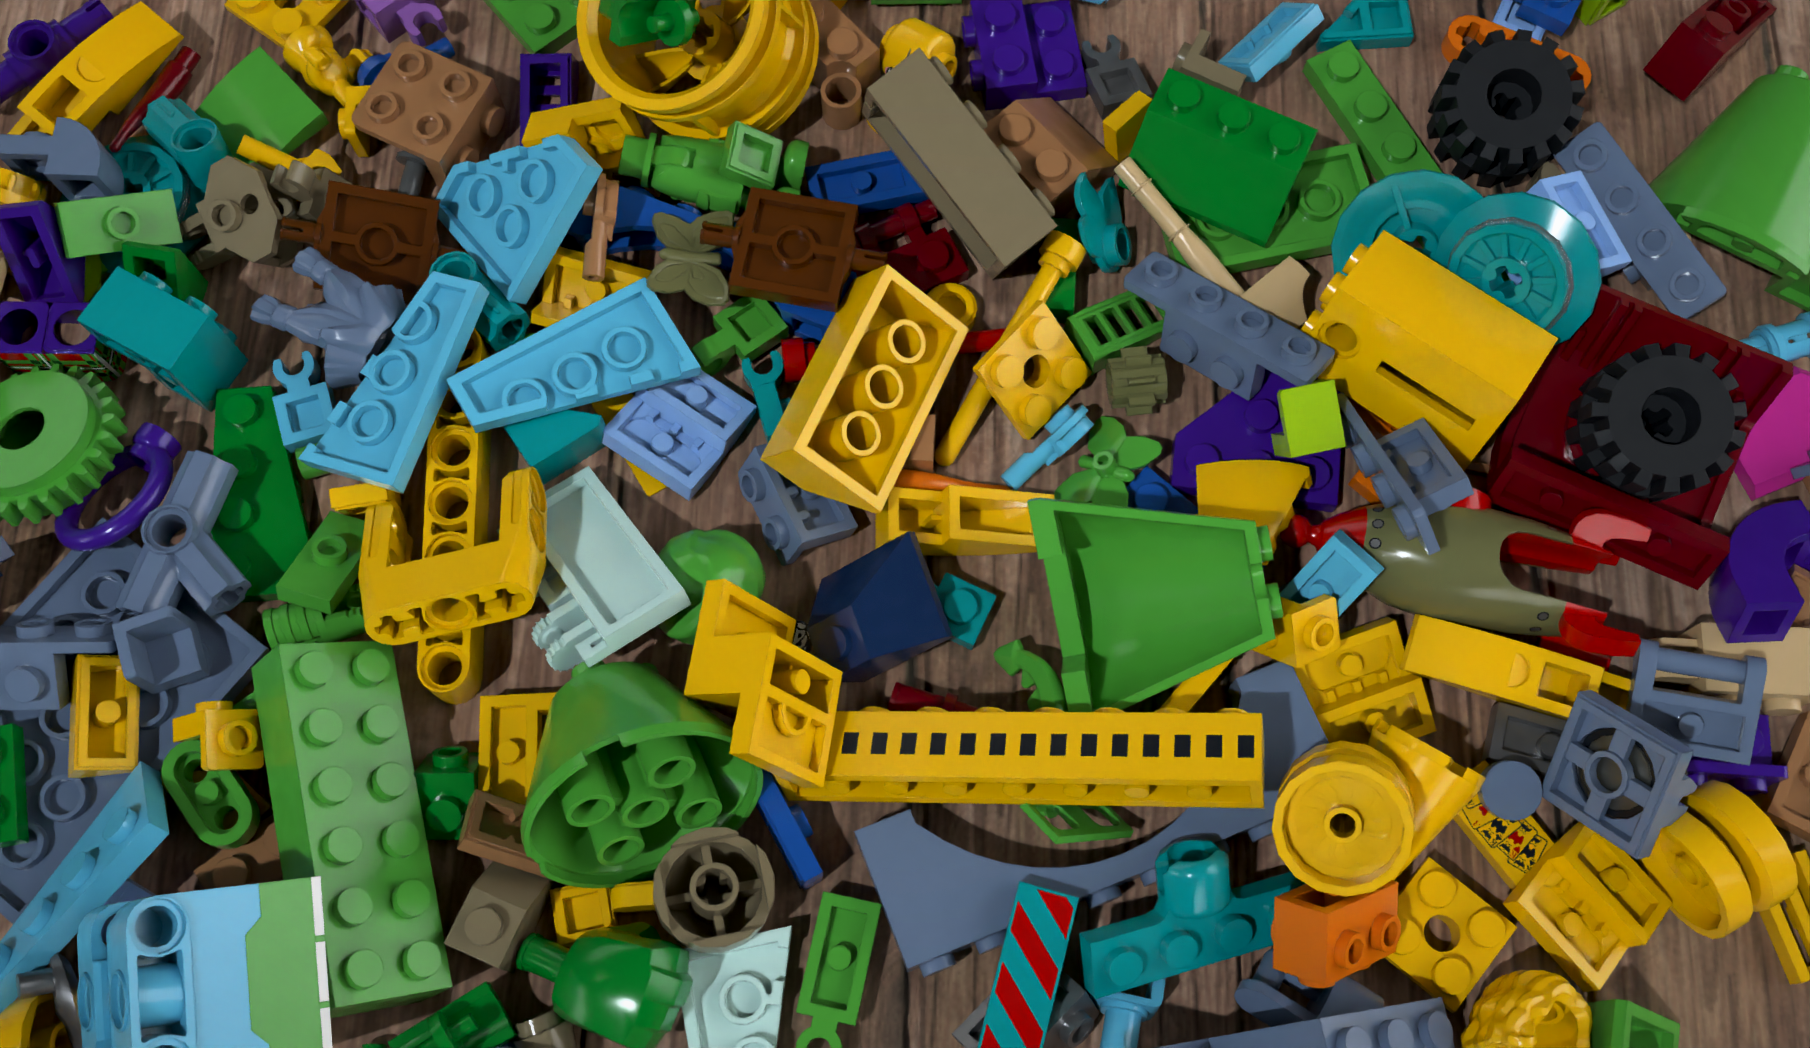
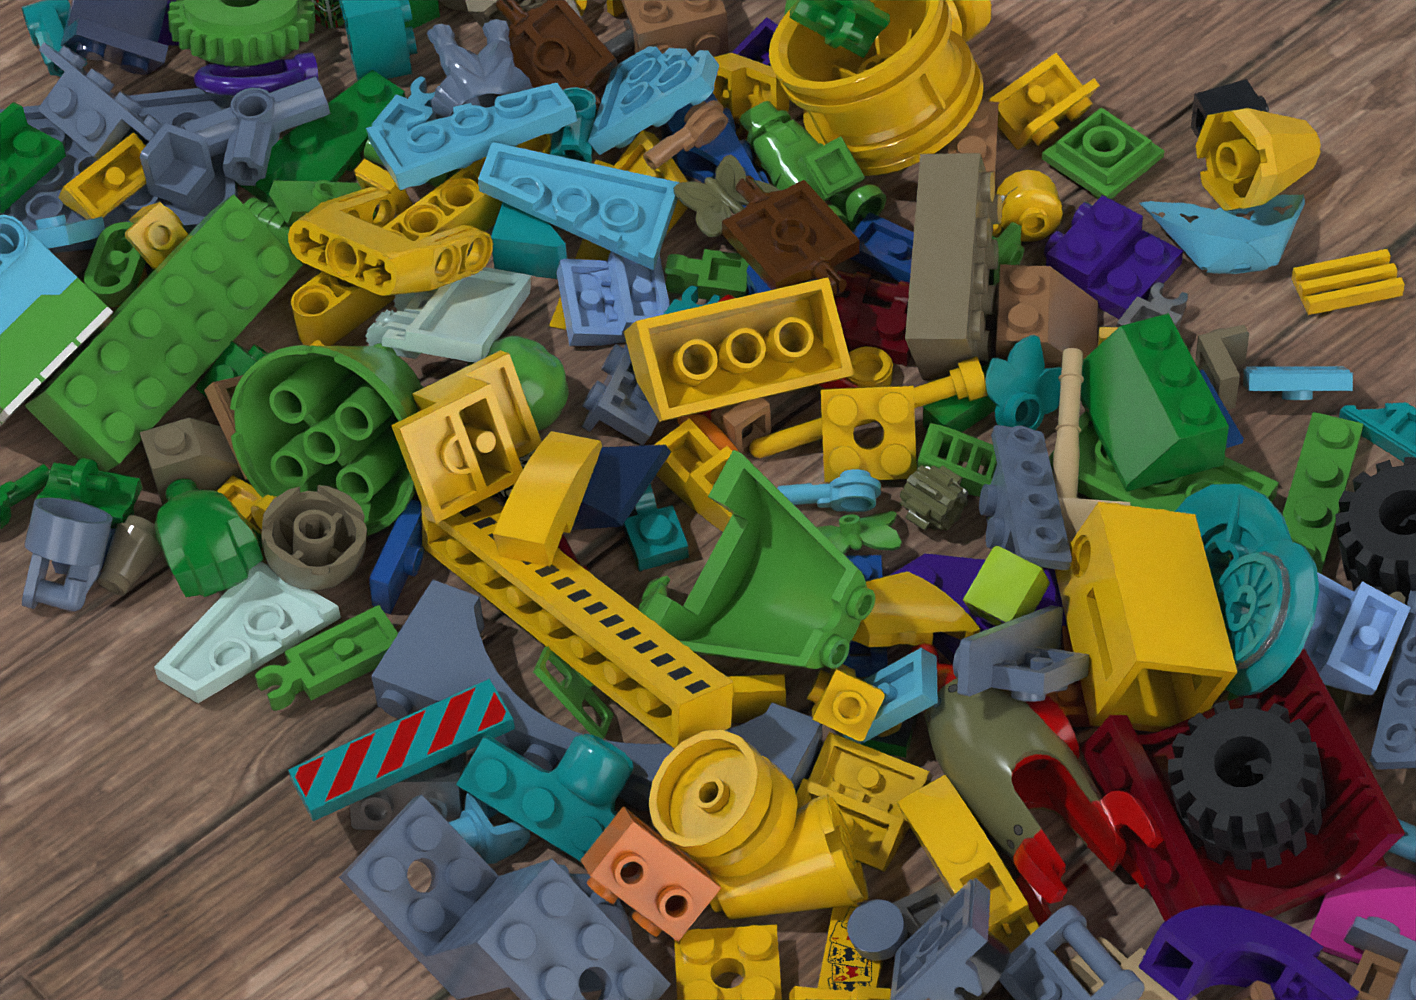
camera: 50 degrees right, 20 degrees down
none -> yellow slope [493,431,602,567]

